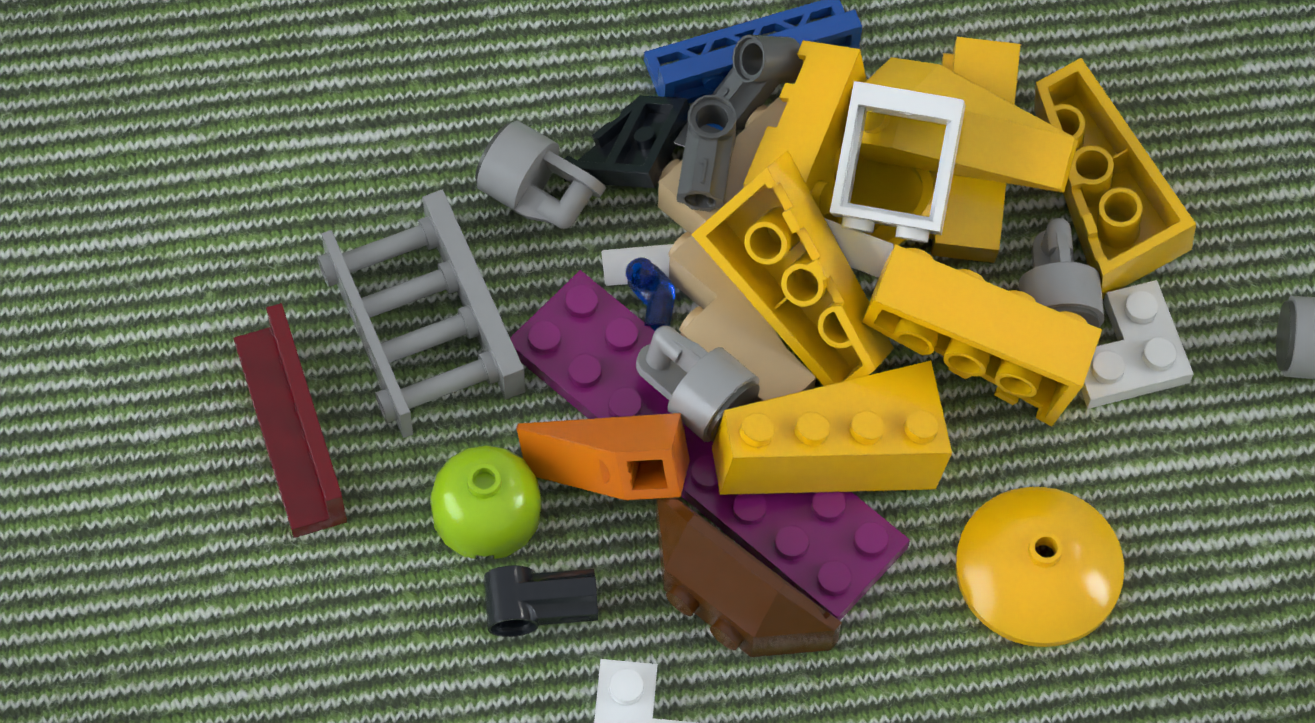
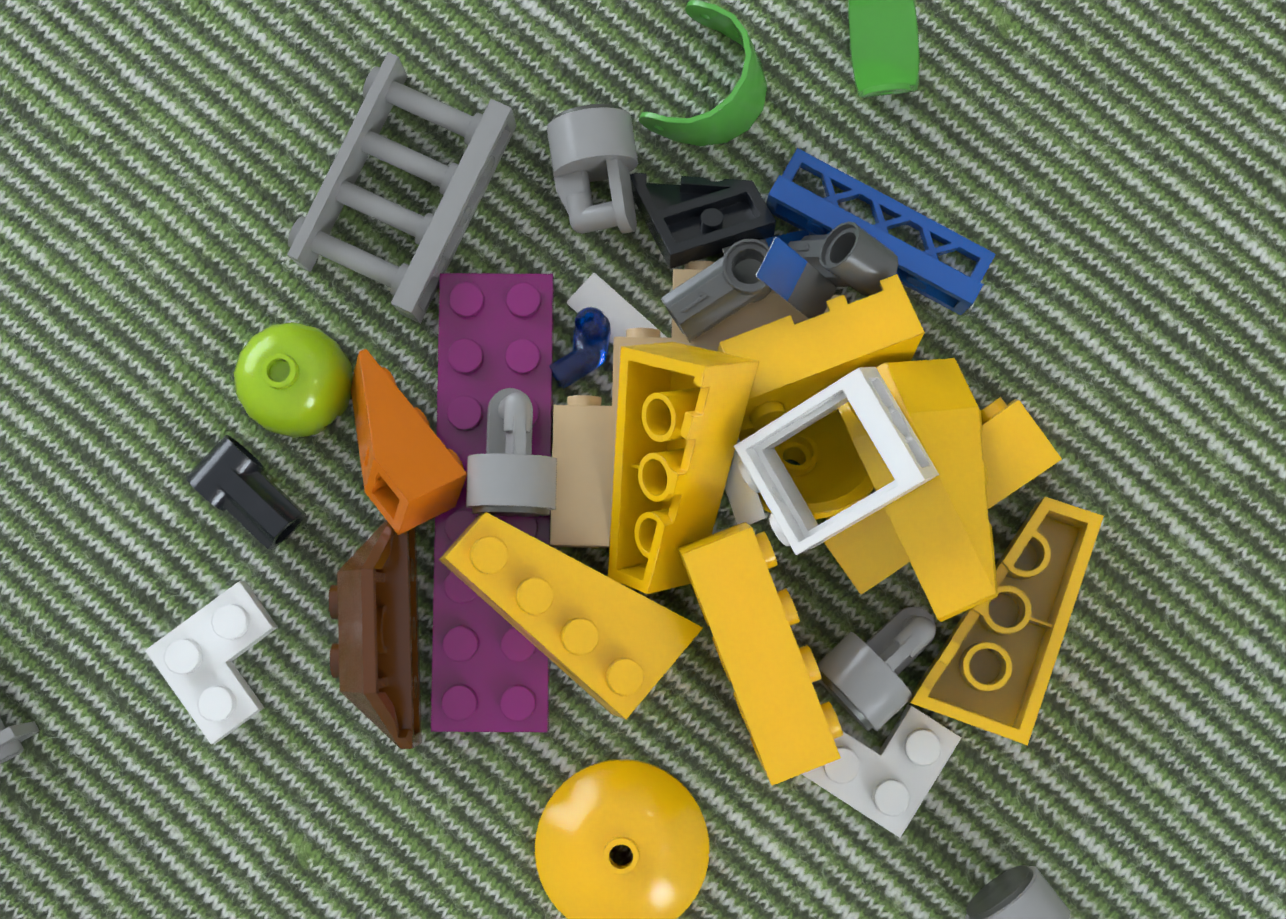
camera: 55 degrees right, 20 degrees up
dark red fence [233,303,347,538] -> none
none -> bright green piece [639,0,767,146]
none -> sticker [756,237,836,319]

